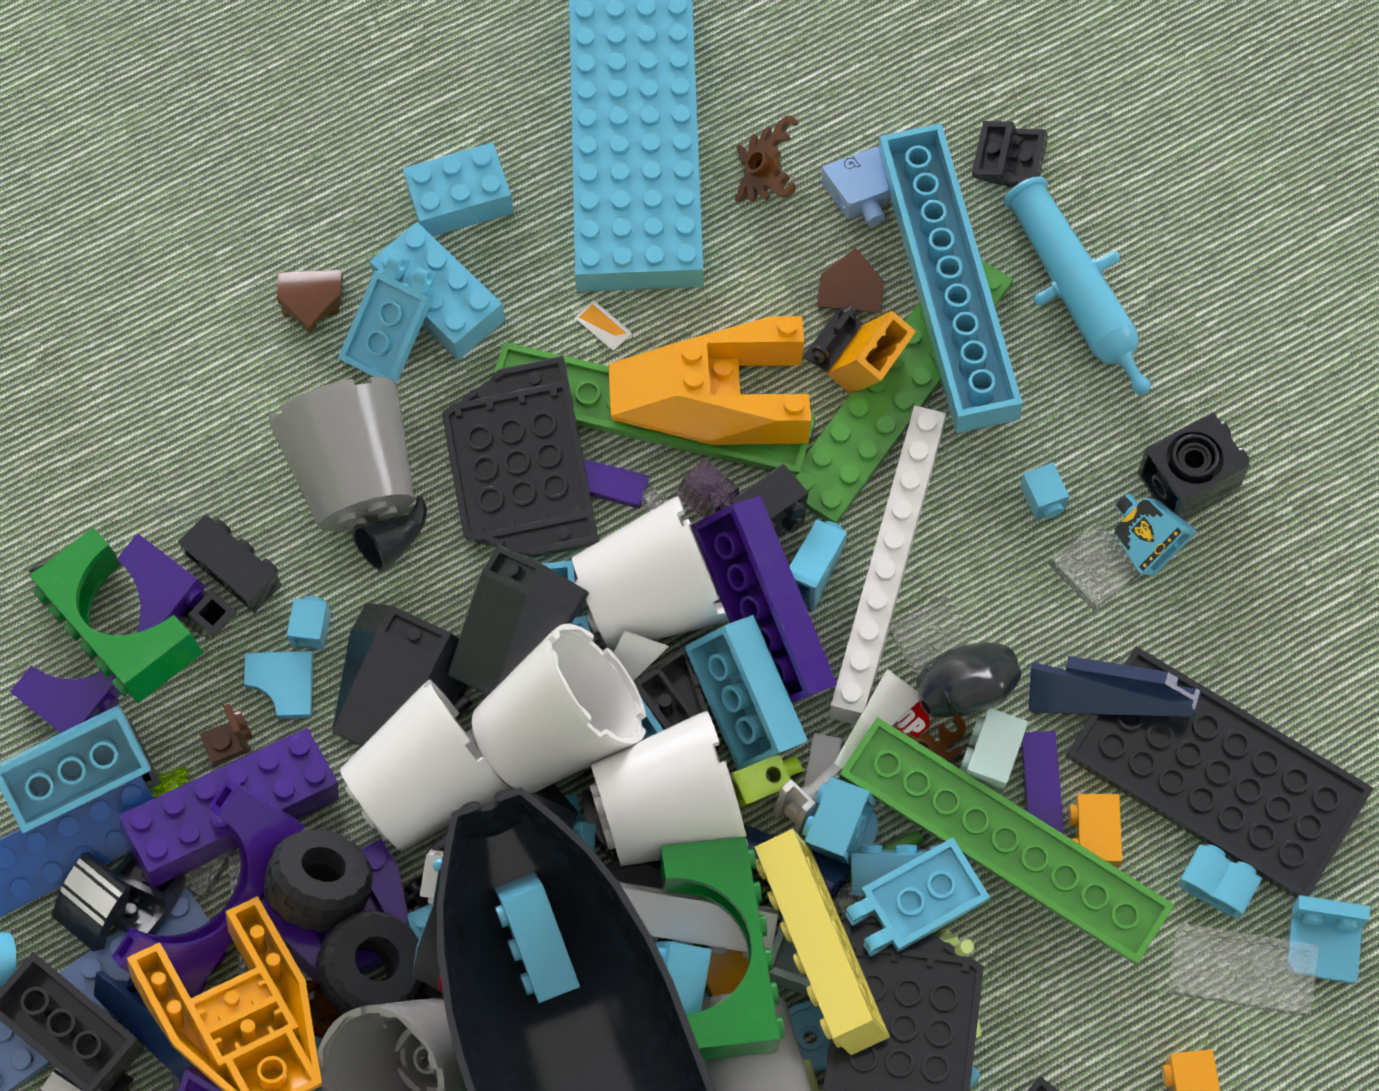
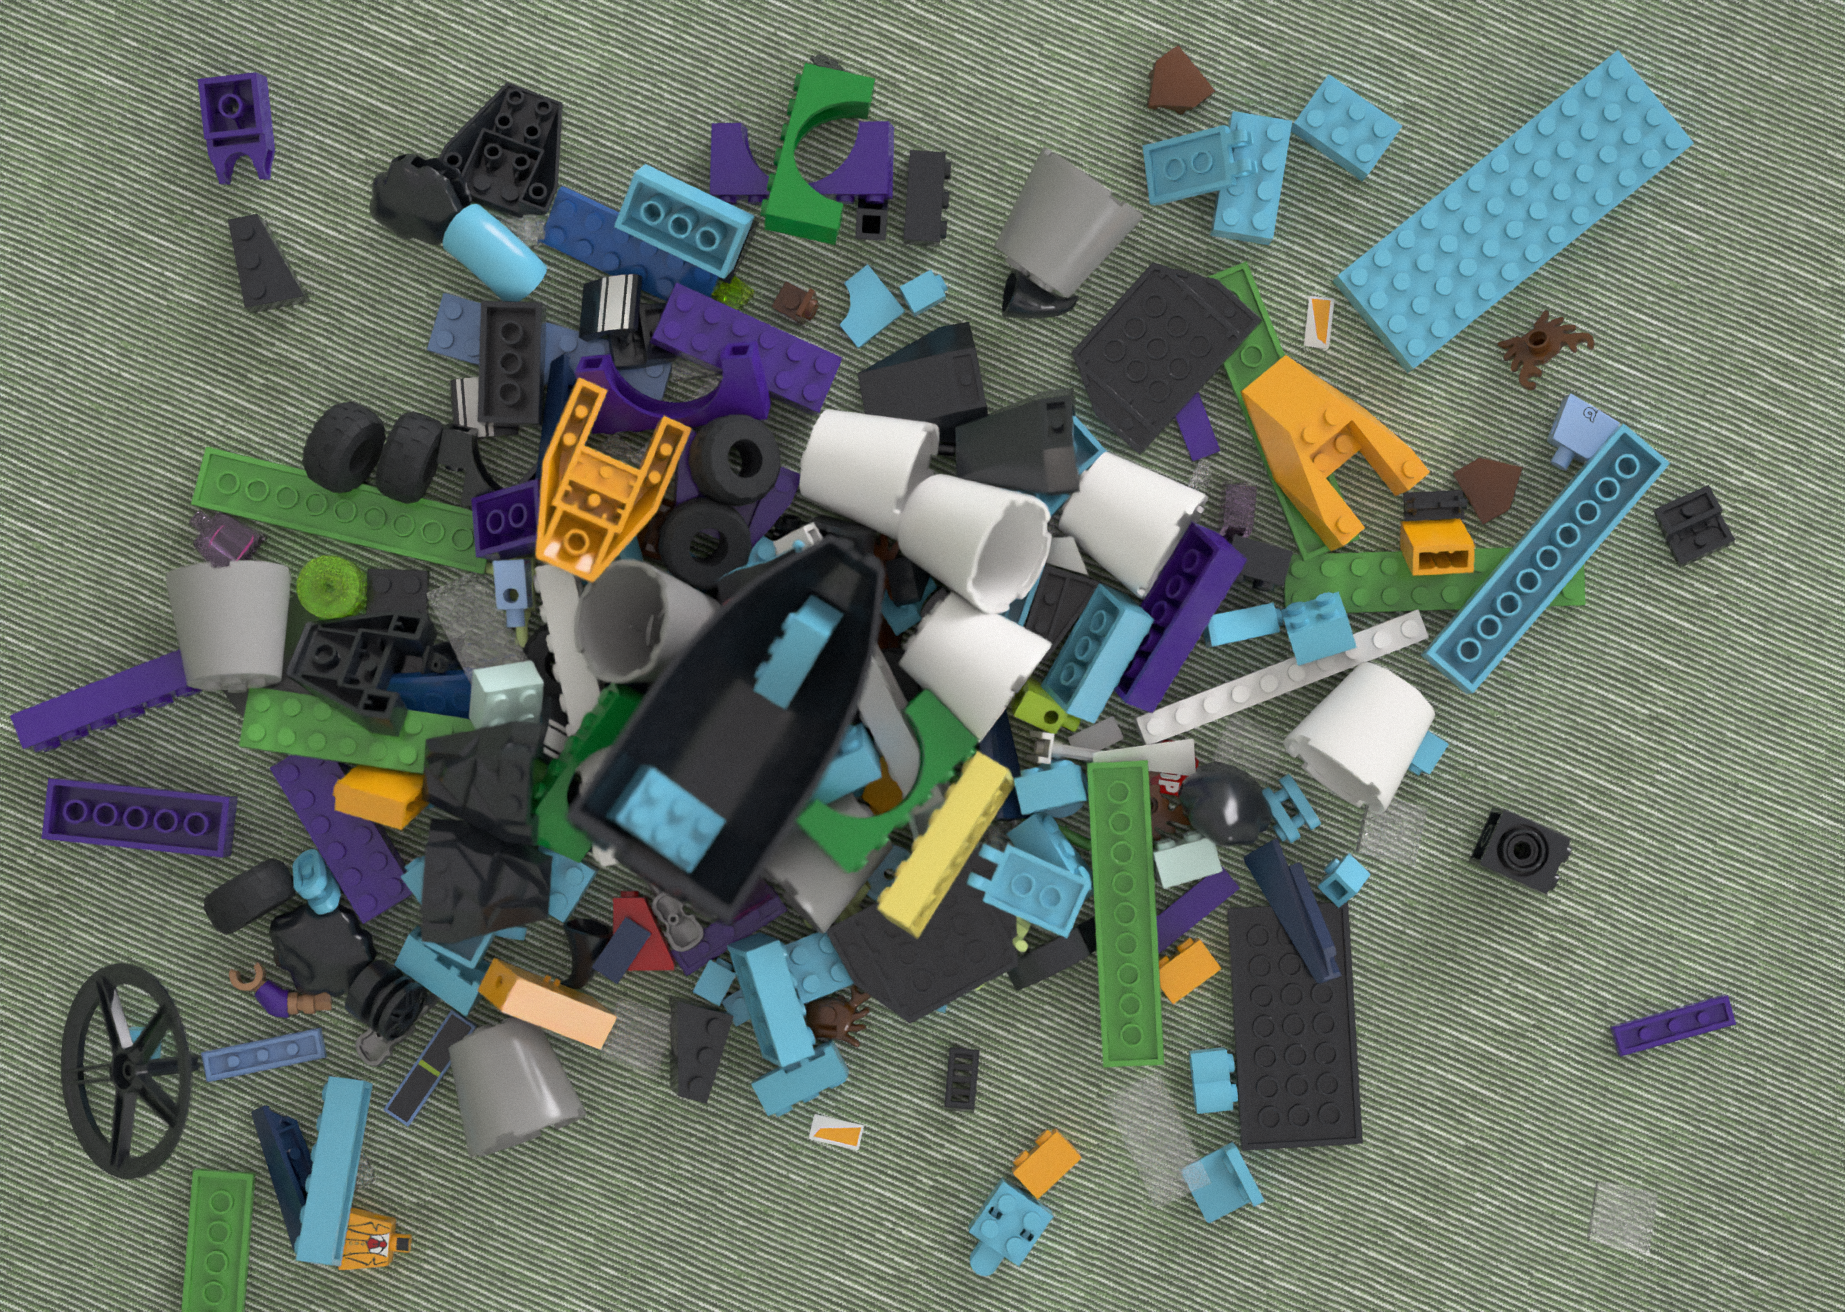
camera: 50 degrees right, 20 degrees up
medium azure piece [1004,176,1151,395] -> none
torso [1115,494,1197,576] -> none
none -> black arch [1007,917,1097,991]
none -> medium azure brick [1262,774,1321,844]
none -> medium azure brick [1281,592,1357,666]
none -> white cone [1284,662,1435,814]
none -> medium azure brick [1317,853,1371,908]

